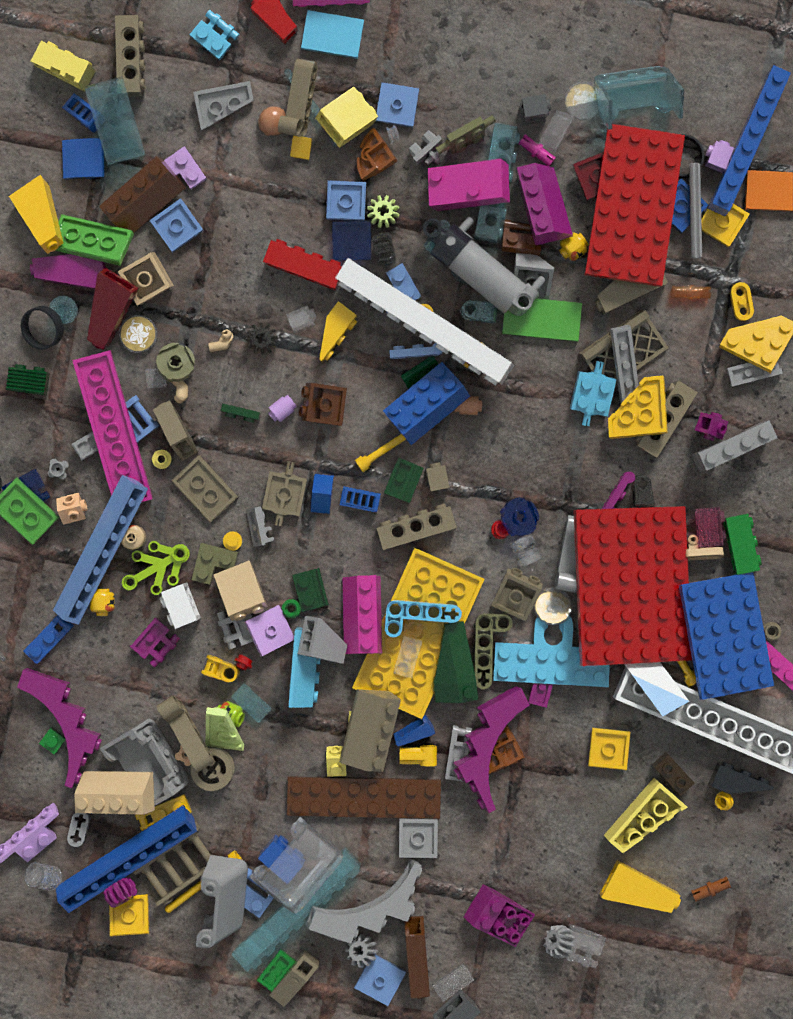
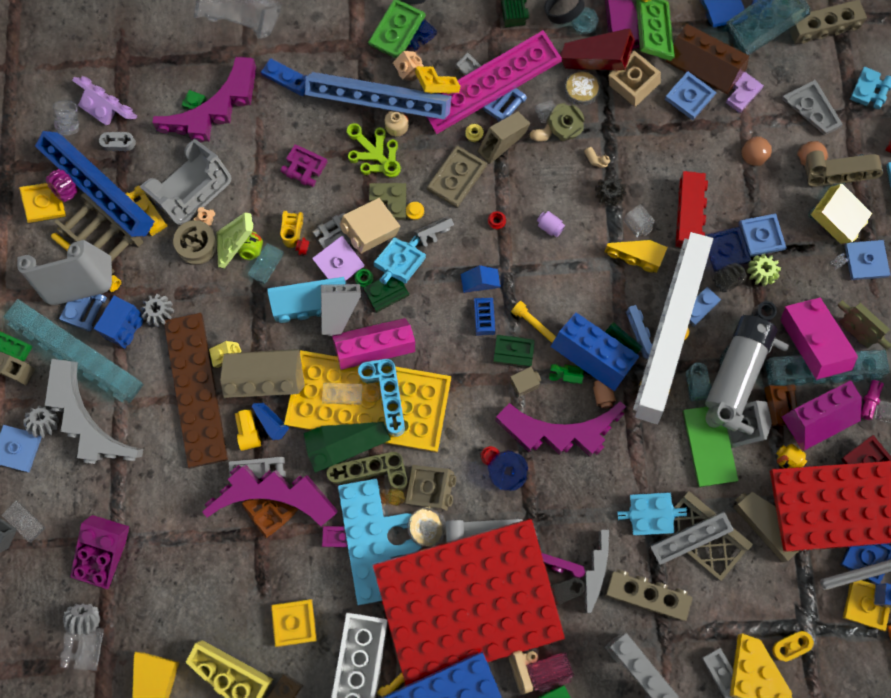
camera: 75 degrees right, 15 degrees down
light grey plate [48,459,69,479] -> none
tan slope [74,771,155,815] -> none
yellow head [90,589,115,616] -> none
dark tan beam [156,695,215,772] -> none
white brick [160,583,201,629] -> none
dark green plate [221,403,261,423] -> none
clear windscreen [250,817,343,914] -> none
dark tan plate [262,461,307,526] -> none
yellow slope [290,136,312,160] -> none
reddish brown plate [299,383,347,426] -> none
dark orange brick [357,128,397,180] -> none
dark tan brick [377,504,457,550] -> none
light grey plate [399,818,438,858] -> none
reddish brown slope [405,916,430,999] -> none
light grey hips [408,130,442,166] -> none
clear wheel [509,533,543,568] -> none
yellow plate [608,375,668,439] -> none
sticker [624,662,689,716] -> none
clear orange pin [671,285,711,300] -> none
magenta brick [695,412,728,441] -> none
none -> light grey gear [140,293,174,327]
none -> medium azure plate [374,236,426,284]
none -> clear yellow plate [385,489,405,506]
none -> yellow plate [415,66,461,94]
none -> red plate [488,211,506,230]
none -> magenta arch [495,401,626,457]
none -> green plate [549,364,584,384]
none -> light grey slope [584,530,609,613]
none -> nougat hair [741,136,772,166]

